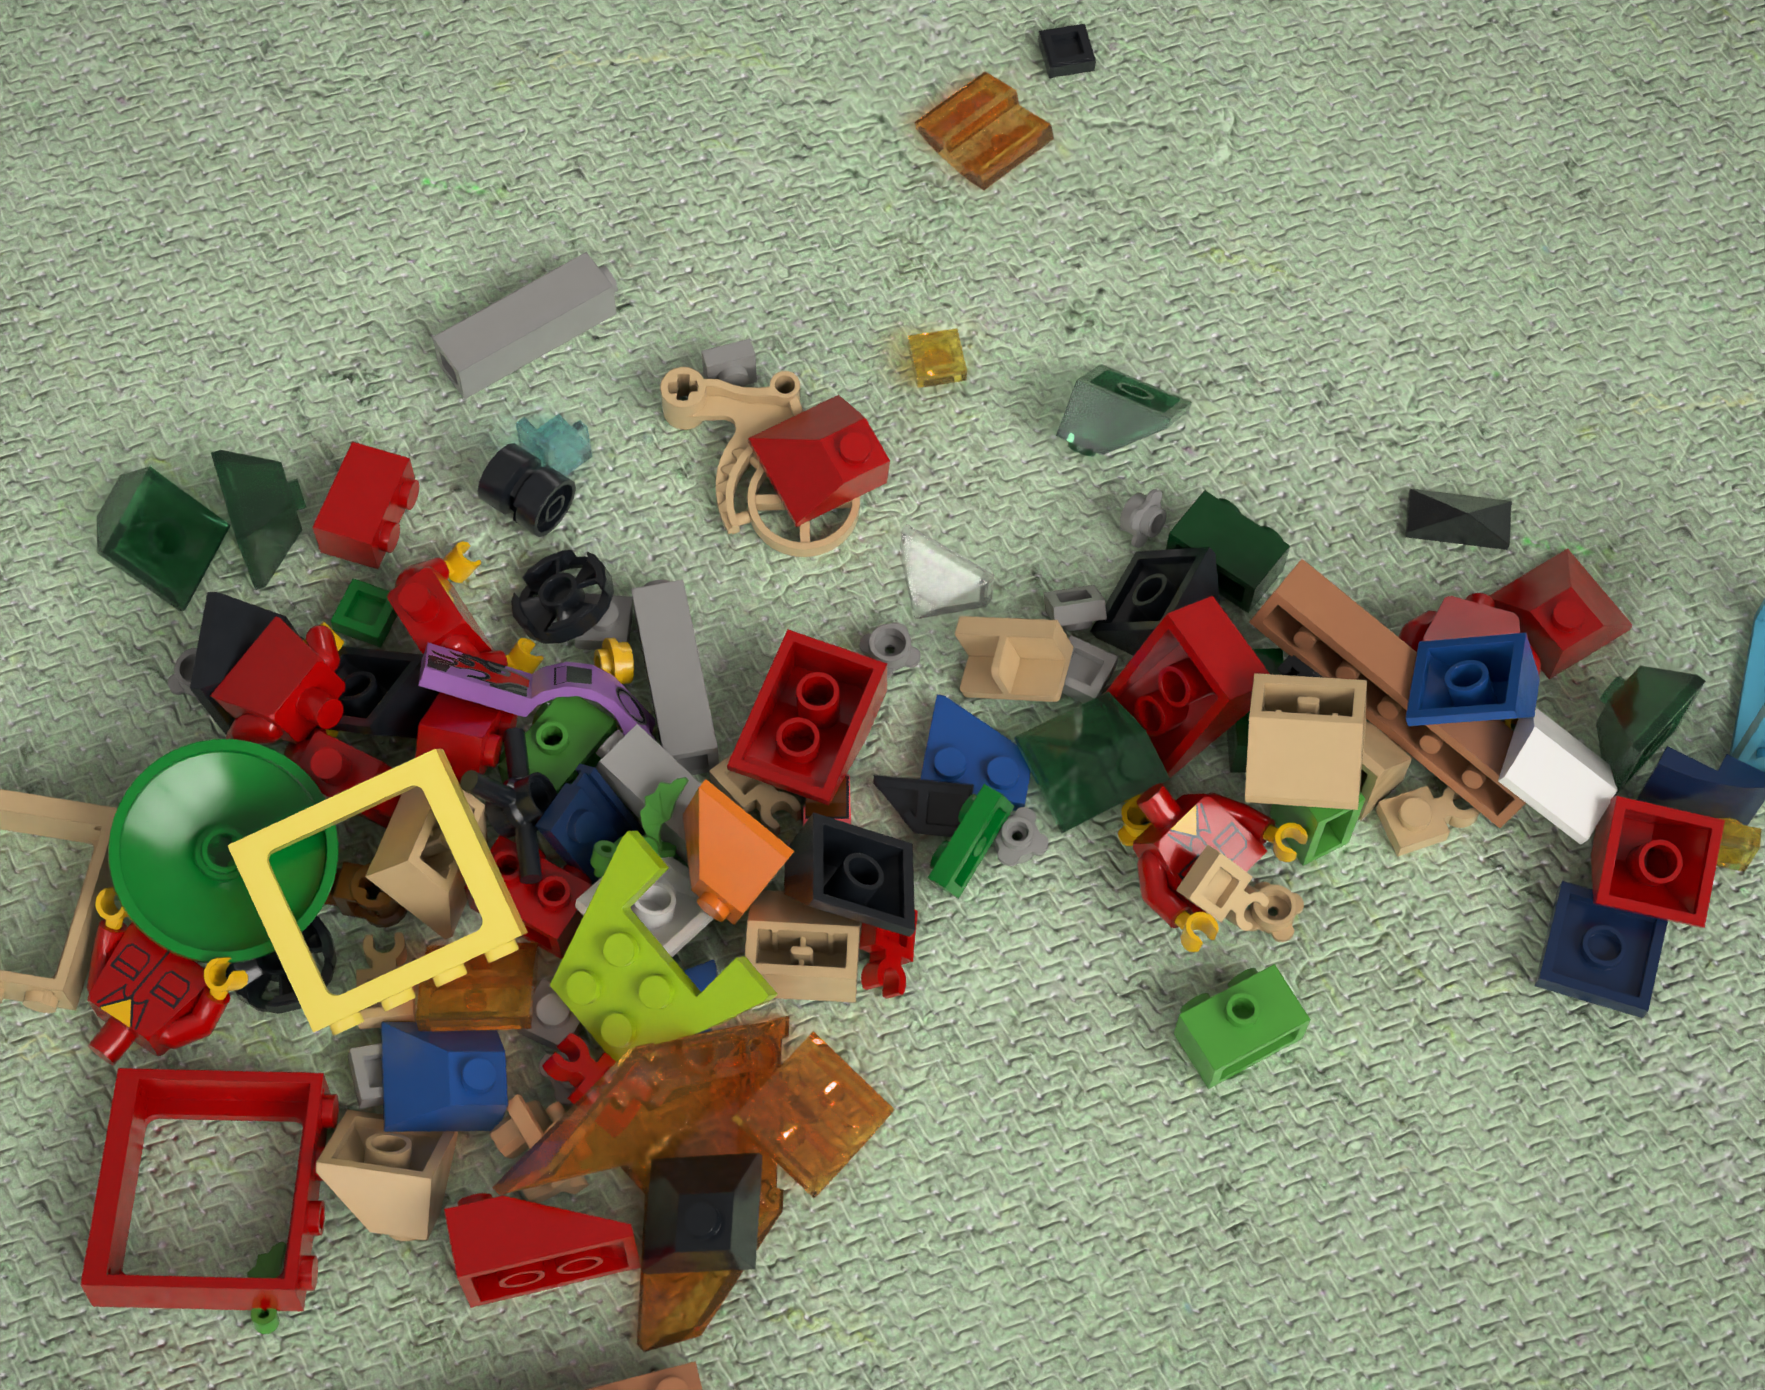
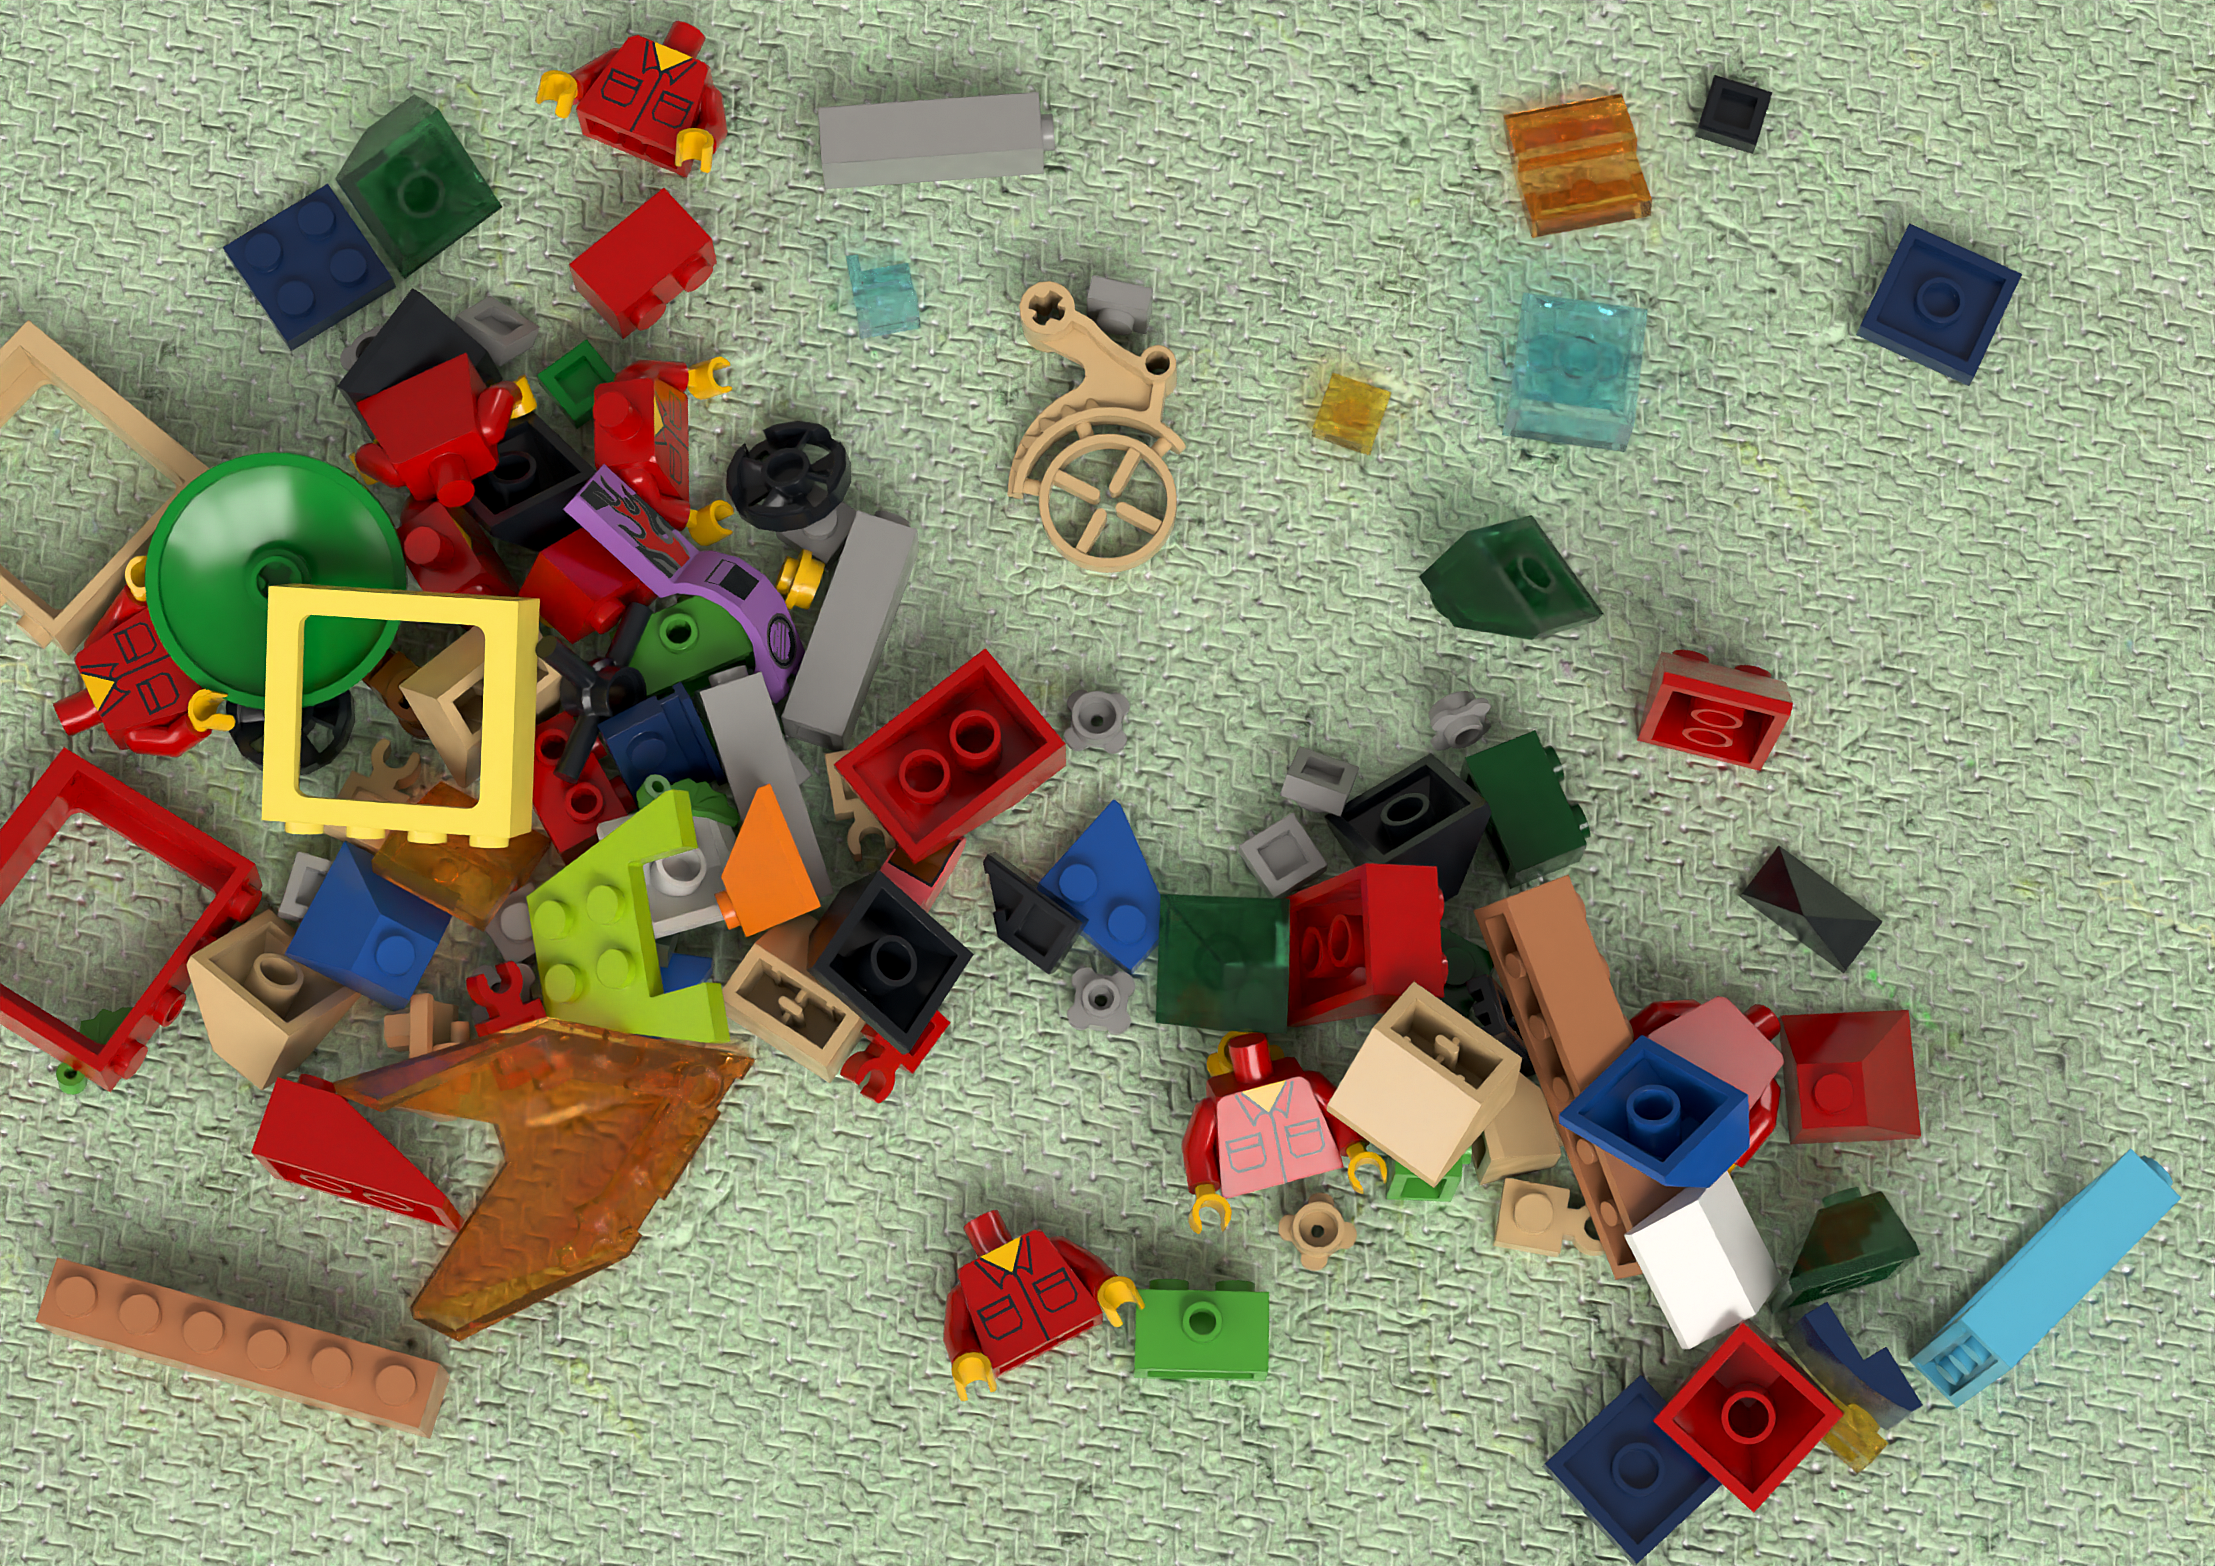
camera: 30 degrees right, 10 degrees up
clear green slope [211,450,307,590] -> none
black wheel [477,443,576,537] -> none
bright green piece [640,777,689,855] -> none
black slope [642,1152,763,1274] -> none
clear orange slope [731,1031,895,1198] -> none
red slope [748,395,890,527] -> none
clear slope [900,524,994,619] -> none
green plate [927,784,1014,899] -> none
tan panel [955,616,1074,702] -> none
tan plate [1176,845,1269,931] -> none
none -> dark blue plate [223,184,396,351]
none -> light grey plate [454,296,540,367]
none -> red torso [535,21,728,178]
none -> red torso [943,1209,1145,1401]
none -> clear light blue brick [1502,292,1648,452]
none -> red slope [1637,650,1793,771]
none -> dark blue plate [1856,223,2022,386]

